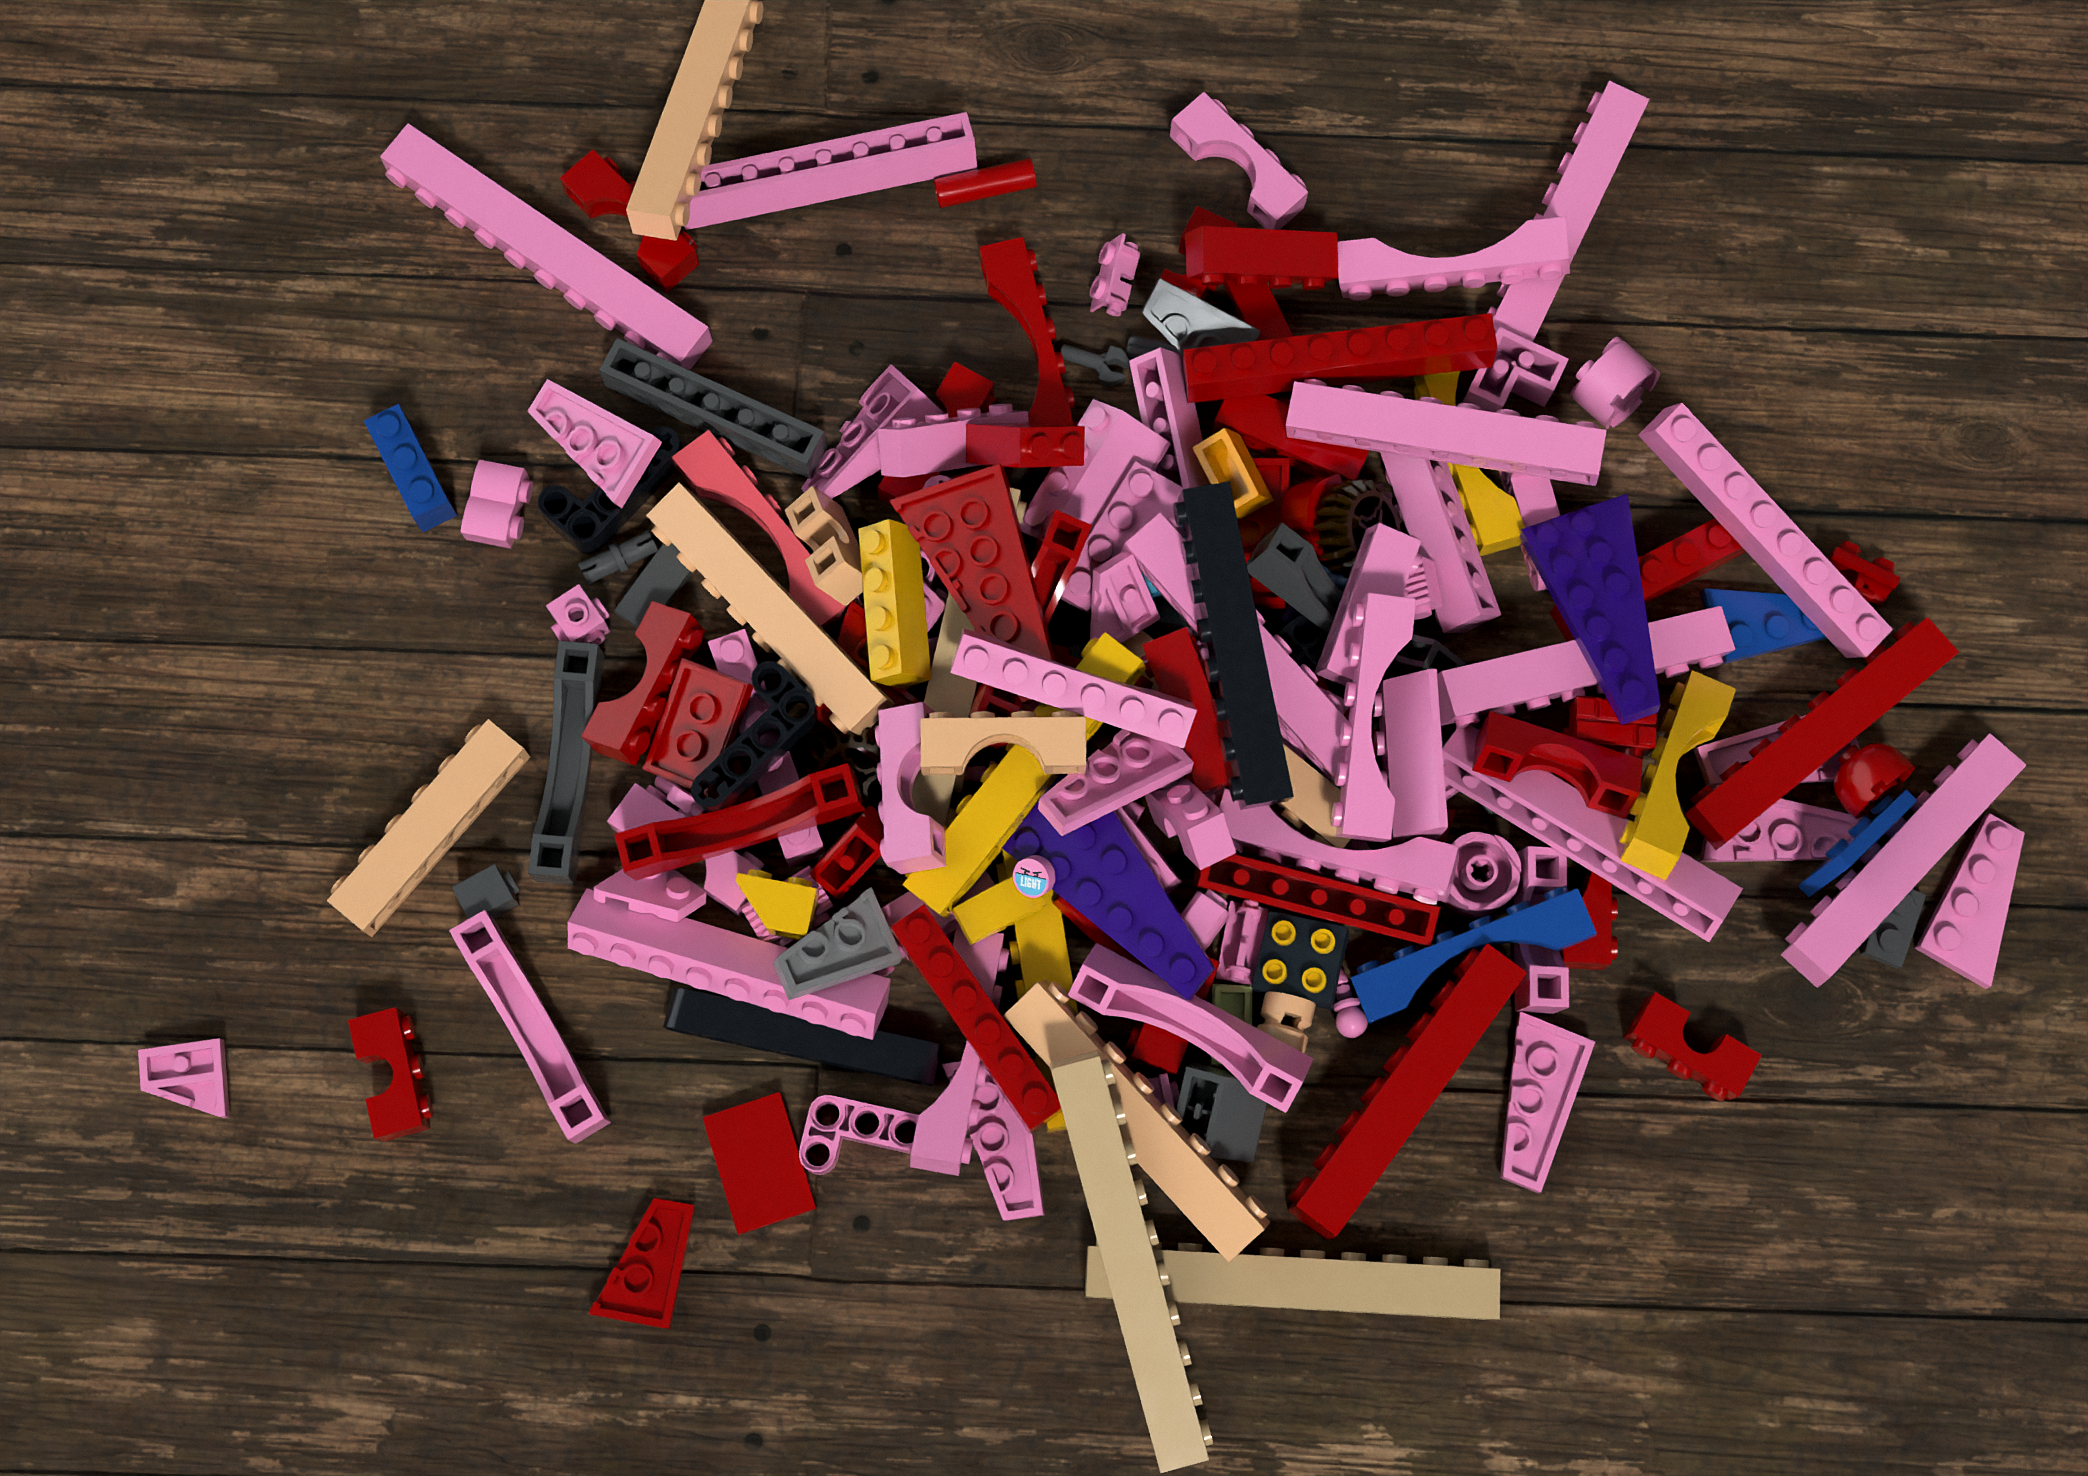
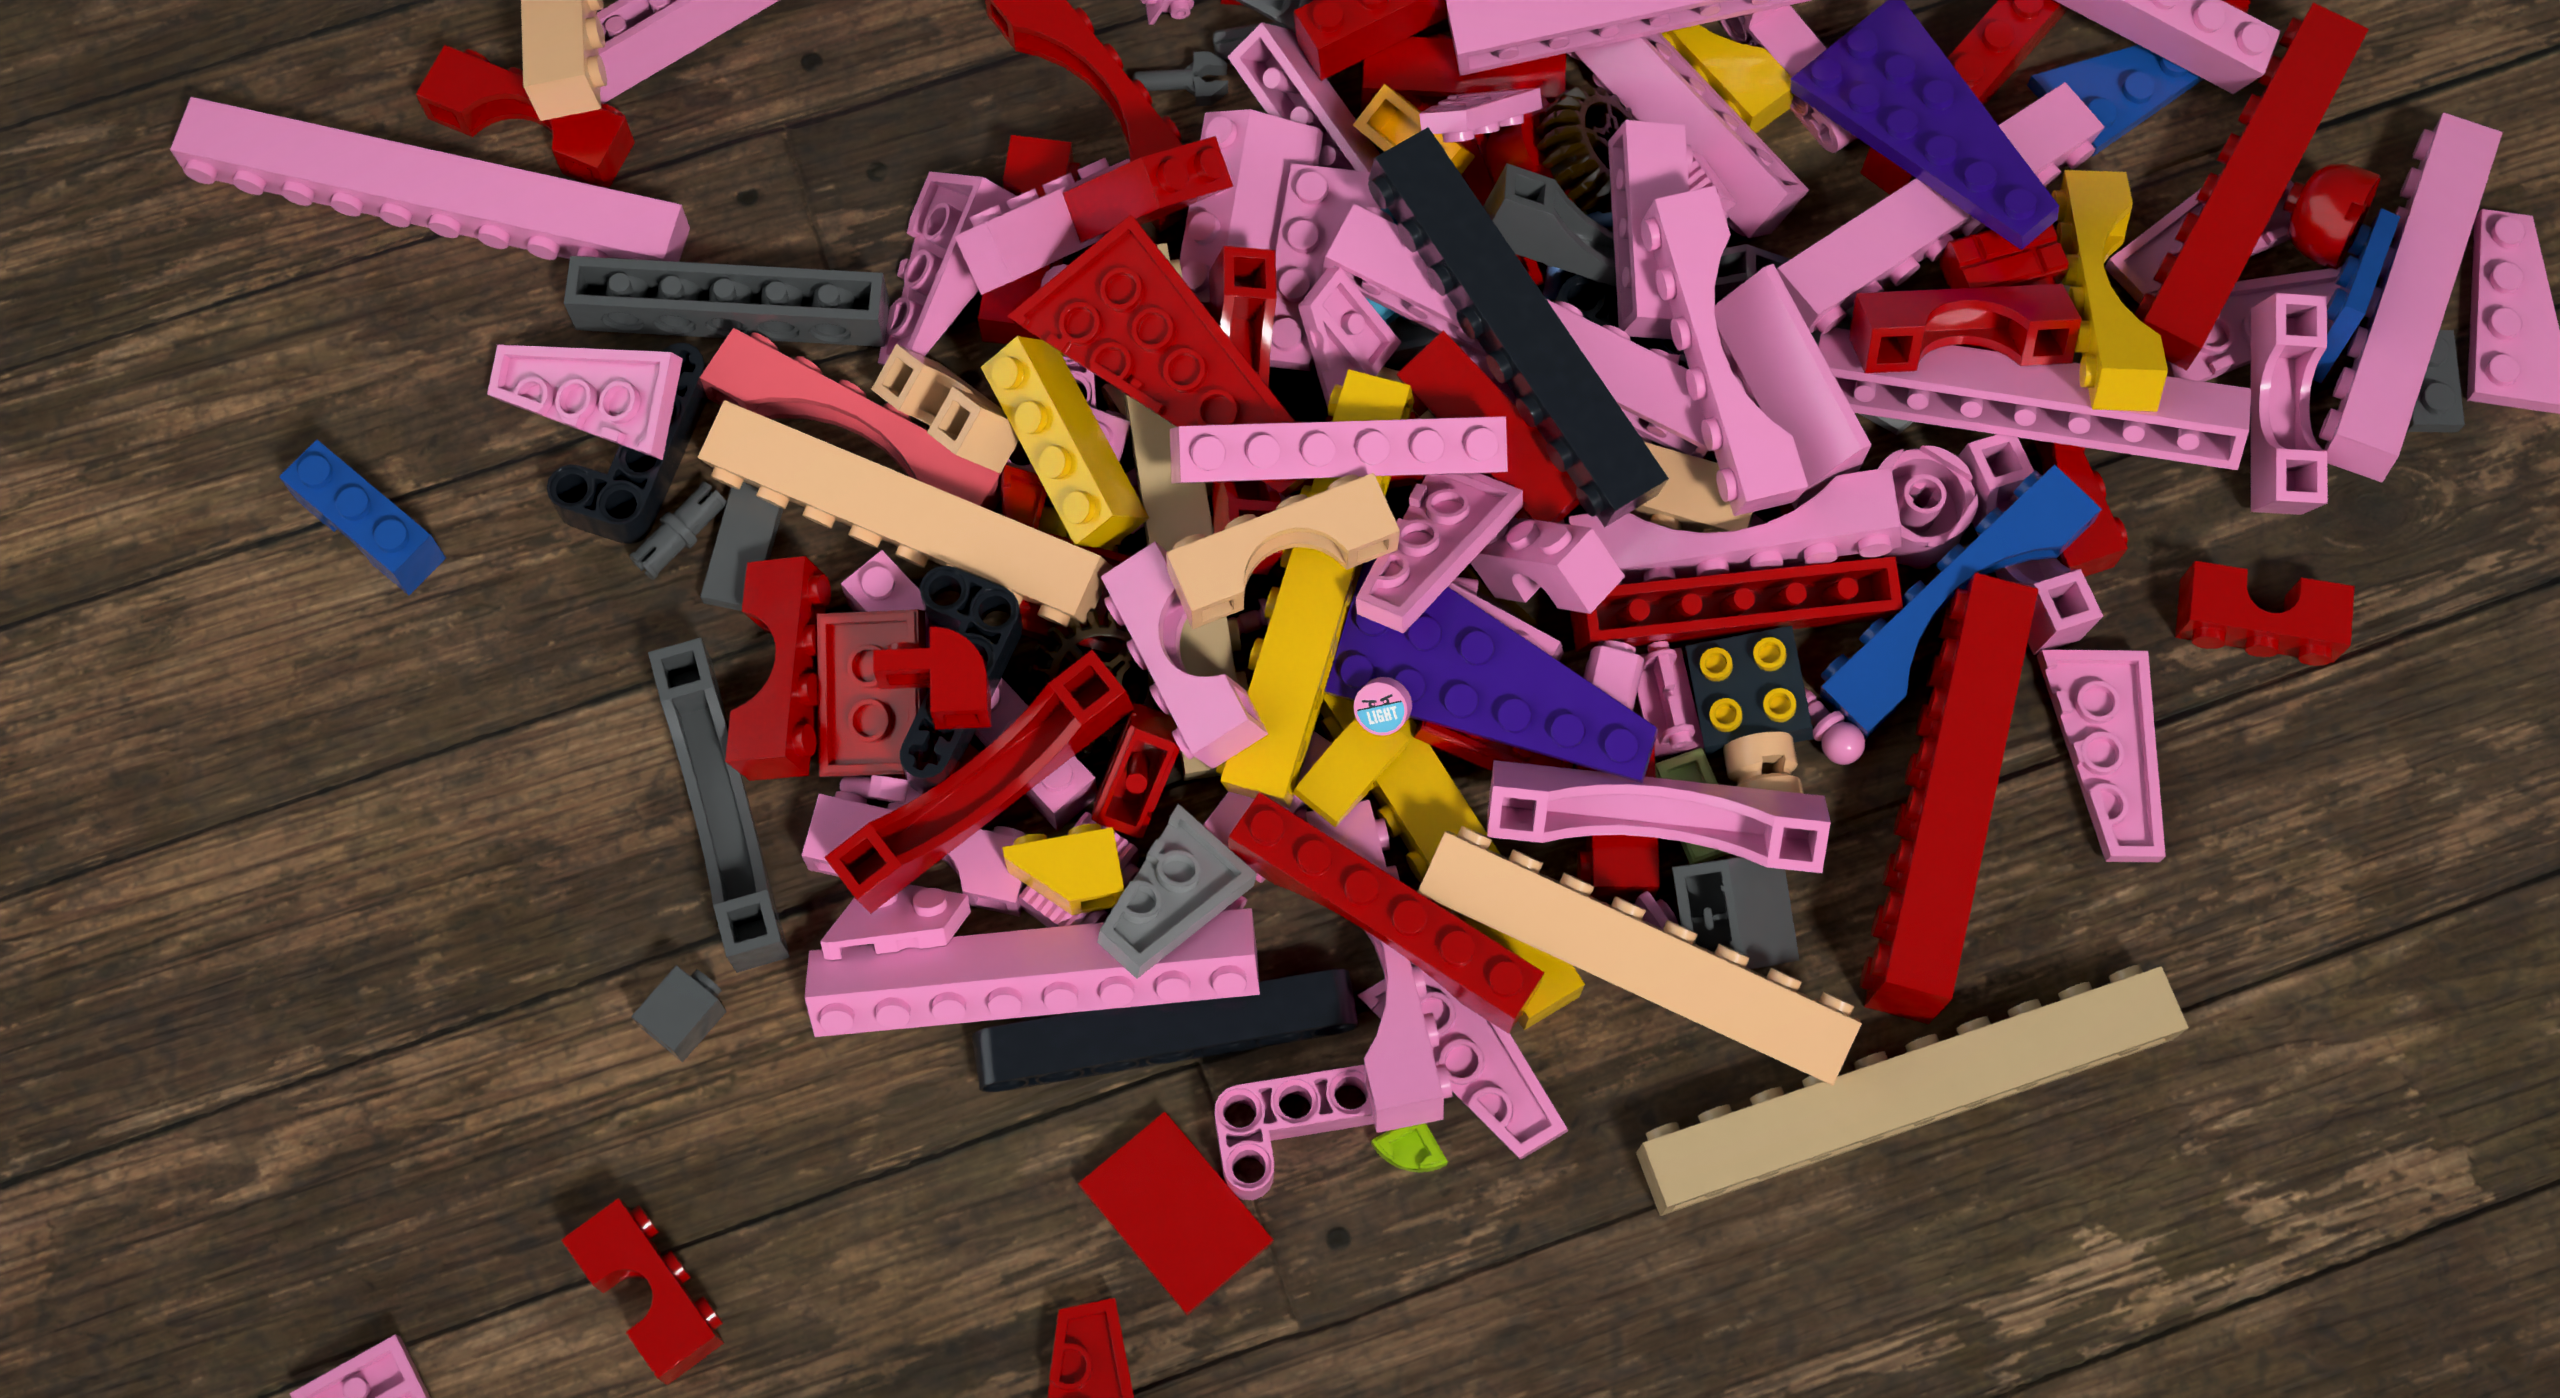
camera: 20 degrees left, 5 degrees down
light nougat brick [327,719,530,937] -> none
bright pink arch [449,910,611,1144] -> none
bright pink brick [461,460,533,549] -> none
bright pink brick [546,584,610,645] -> none
tan brick [1050,1050,1213,1473] -> none
none -> red brick [873,626,992,729]
none -> lime tile [1371,1123,1448,1172]
none -> bright pink wing [1419,88,1542,143]
none -> bright pink arch [2251,293,2328,515]

